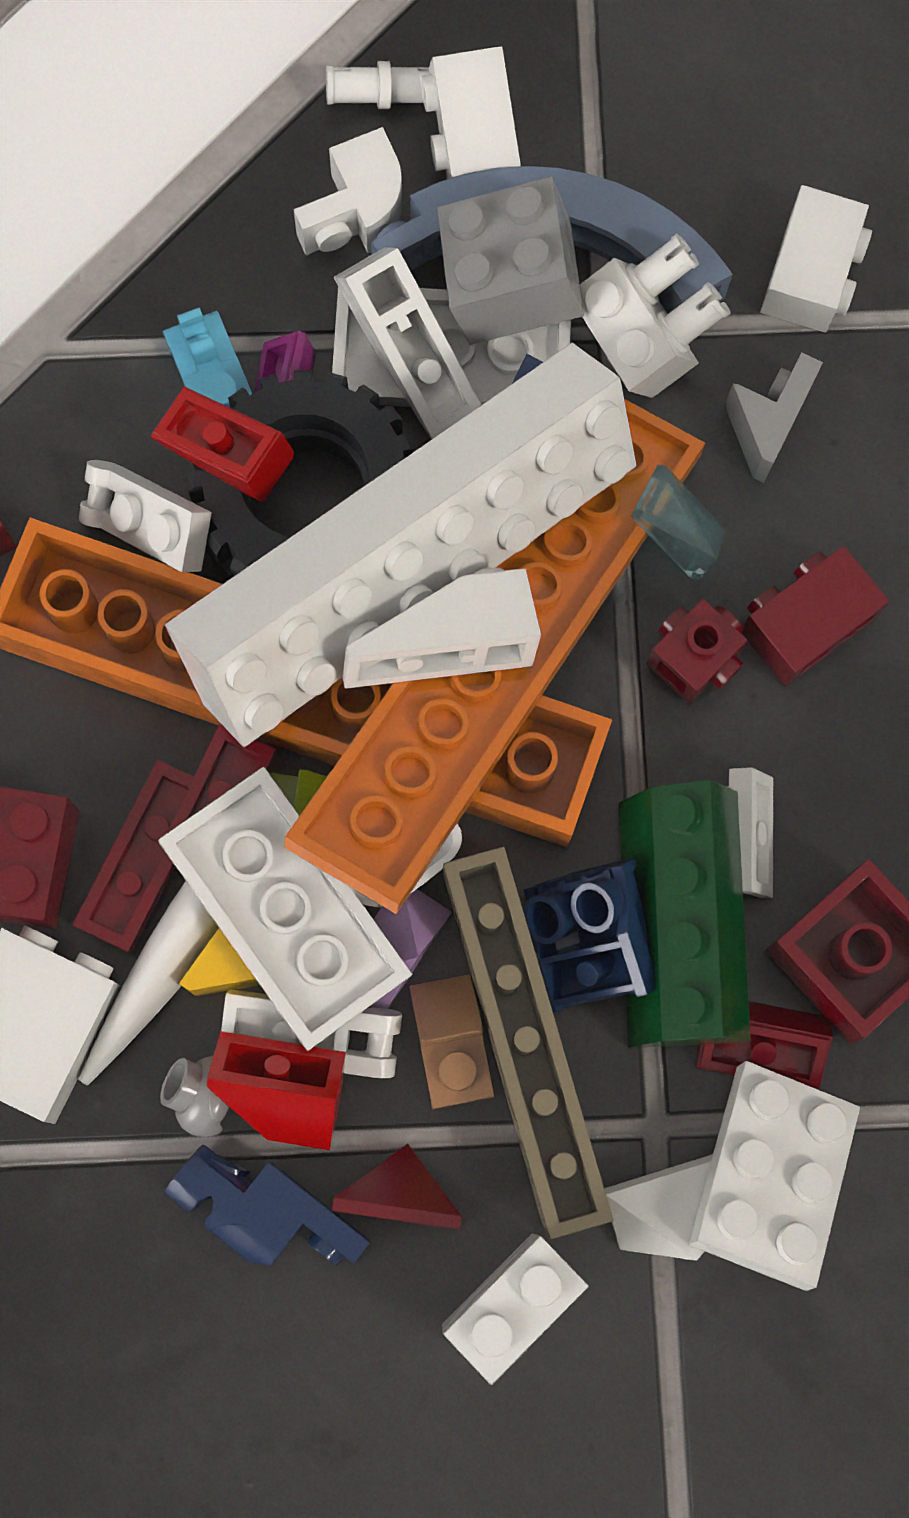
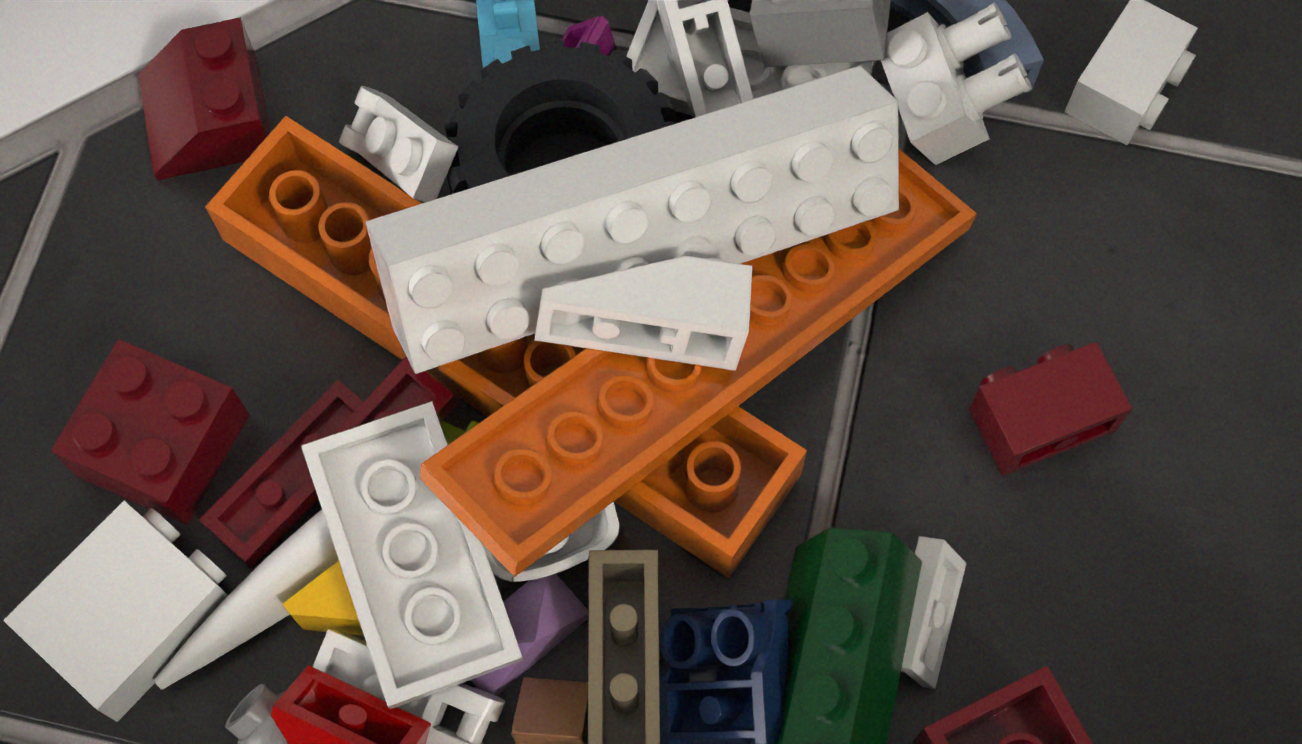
camera: 20 degrees right, 10 degrees down
red slope [151,386,294,502] -> none
clear light blue slope [631,465,726,580] -> none
dark red brick [646,599,748,705] -> none
light grey slope [725,352,823,483] -> none

